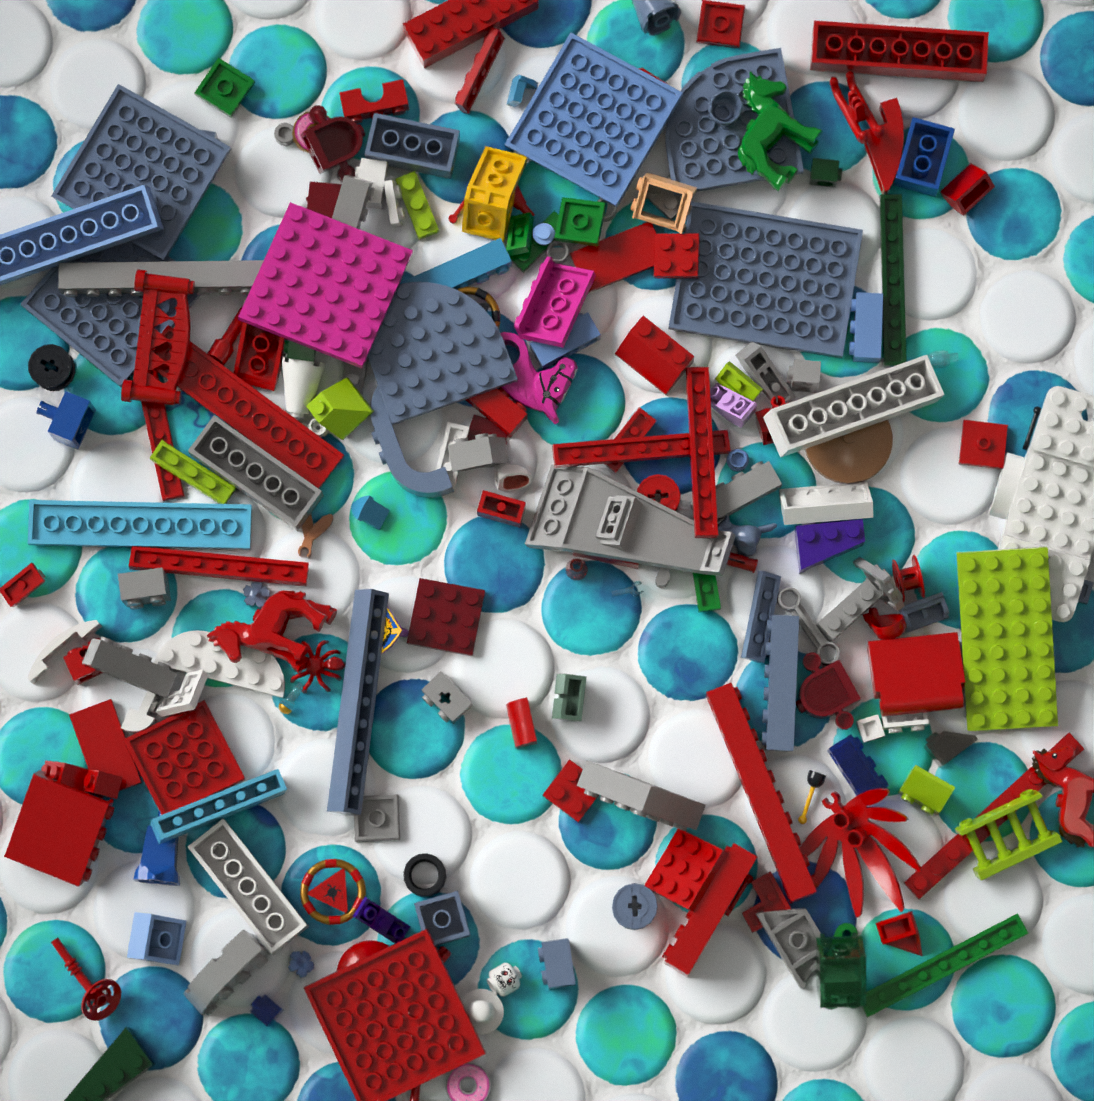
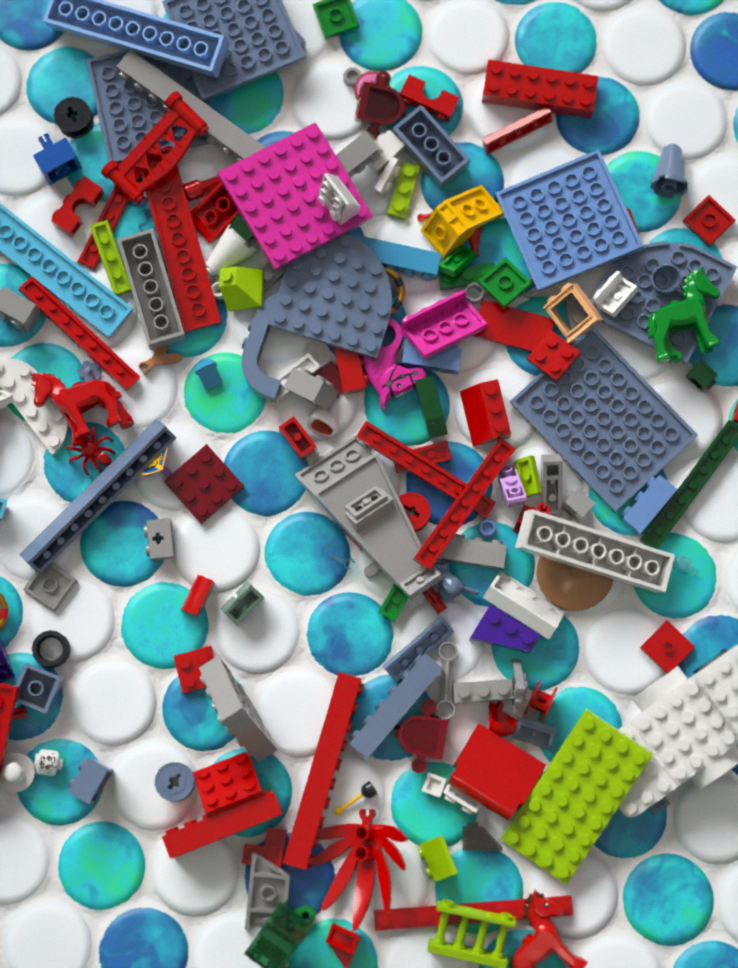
camera: 35 degrees right, 0 degrees up
clear light blue piece [279,682,304,714] -> none
dark red piece [306,181,342,218] -> none
dark azure tile [507,75,538,107] -> none
light blue plate [533,223,555,245] -> none
cone [566,558,588,580] -> none
red hinge [724,874,753,917] -> none
clear blue brick [827,734,889,796] -> none
none -> red arch [51,176,105,238]
none -> white slope [318,173,361,225]
none -> dark green slope [414,376,448,439]
none -> white bracket [593,271,639,317]

